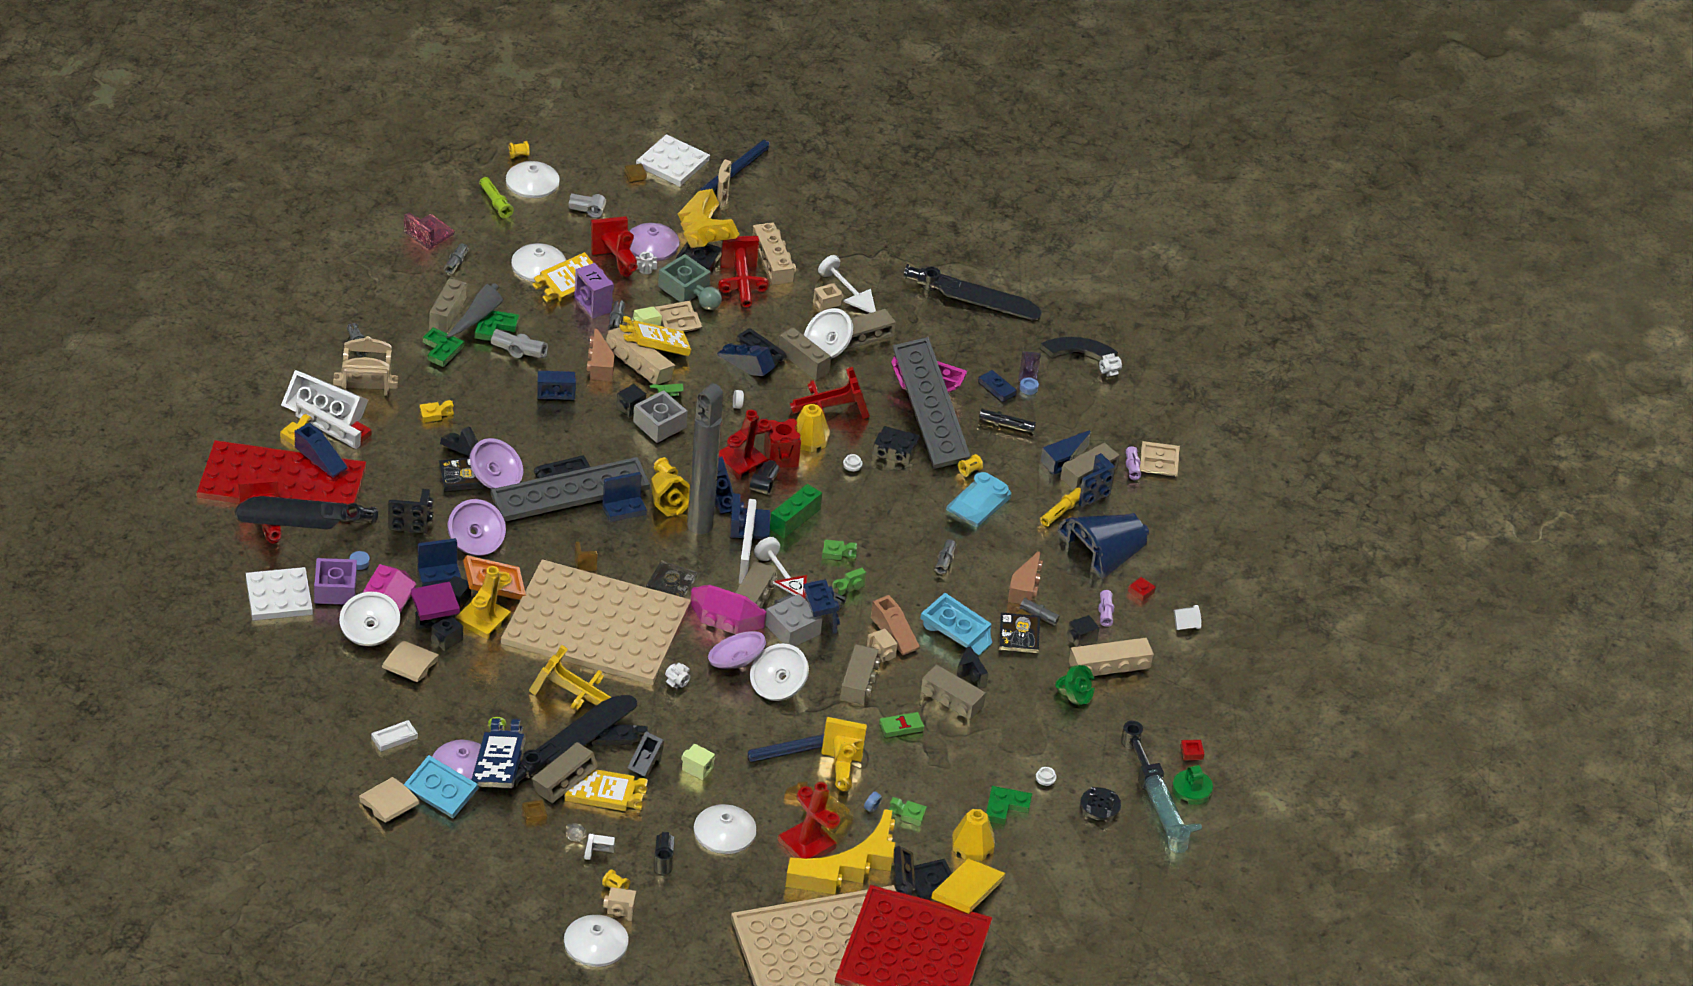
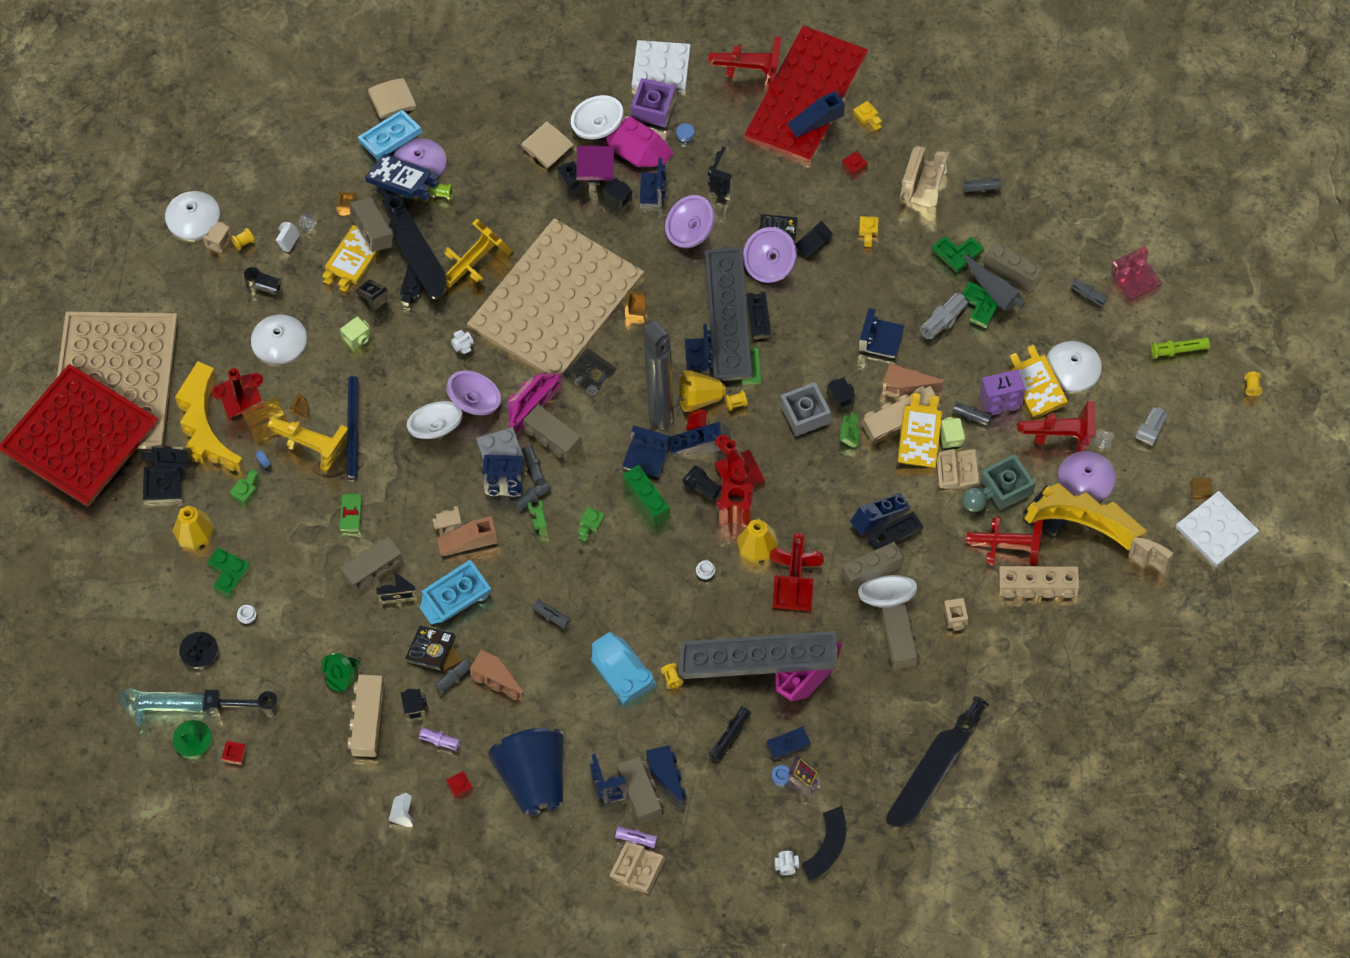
camera: 115 degrees right, 20 degrees up
black piece [235,496,378,530] -> none
white slope [281,370,369,426] -> none
white tile [296,399,361,449] -> none
white tile [371,720,418,752] -> none
yellow piece [455,566,512,640] -> none
orange plate [463,555,526,600] -> none
white dish [506,161,559,198] -> none
white gear [636,252,657,274] -> none
dark blue axle [700,139,770,191] -> none
white tile [733,390,744,409] -> none
white tile [739,499,757,584] -> none
white piece [754,537,807,600] -> none
white piece [818,255,876,313] -> none
dark tan brick [840,644,881,705] -> none
black plate [873,426,920,465] -> none
yellow tile [931,858,1006,914] -> none
yellow pin [1040,487,1081,526] -> none

